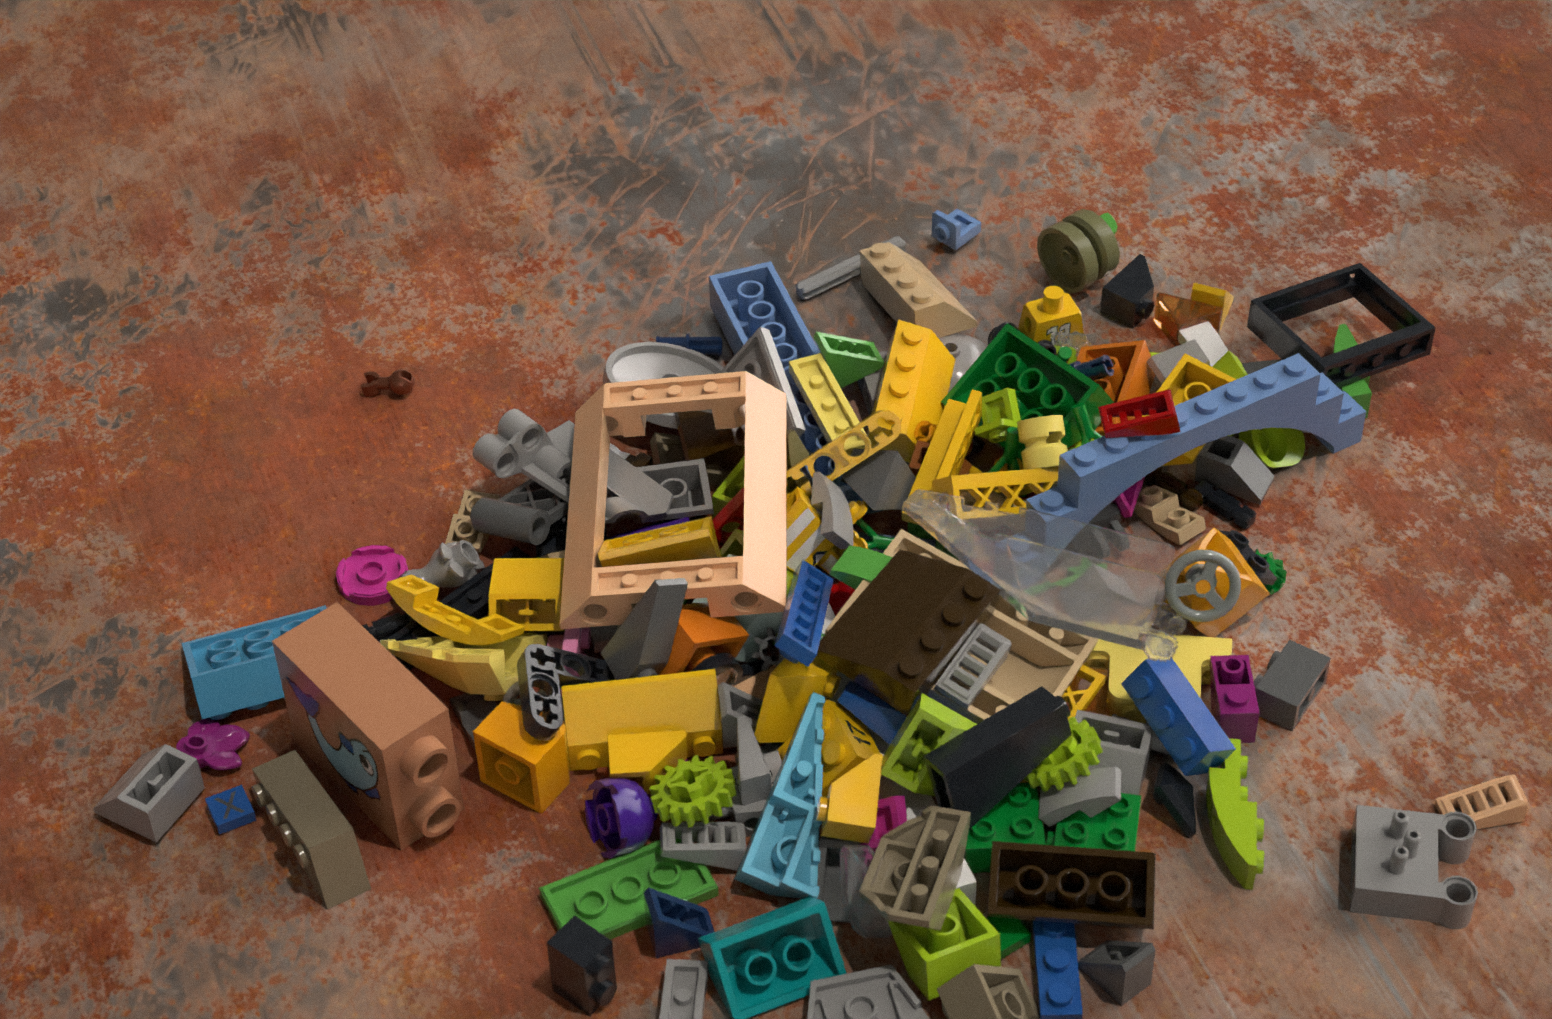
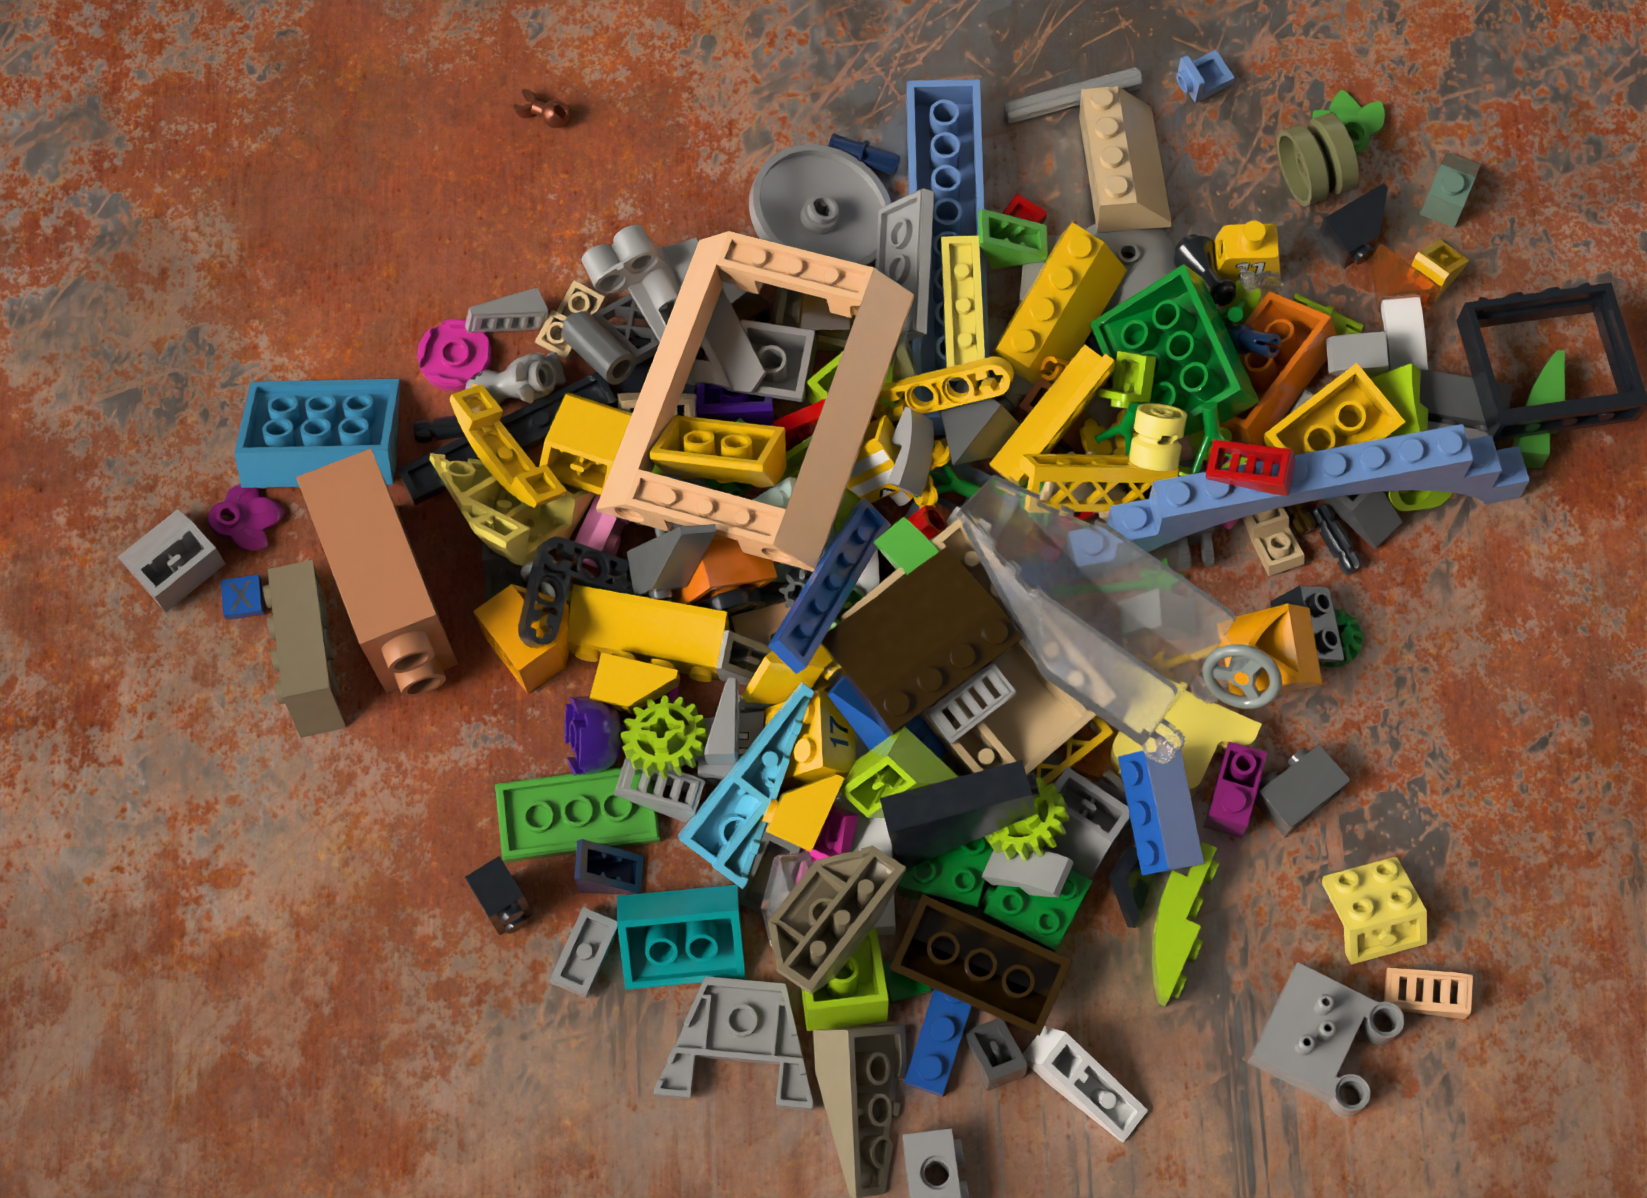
camera: 20 degrees right, 25 degrees up
none -> light grey slope [465,288,548,333]
none -> white slope [1023,1026,1148,1142]
none -> light yellow bracket [1322,857,1427,965]
none -> sand green slope [1420,152,1481,228]

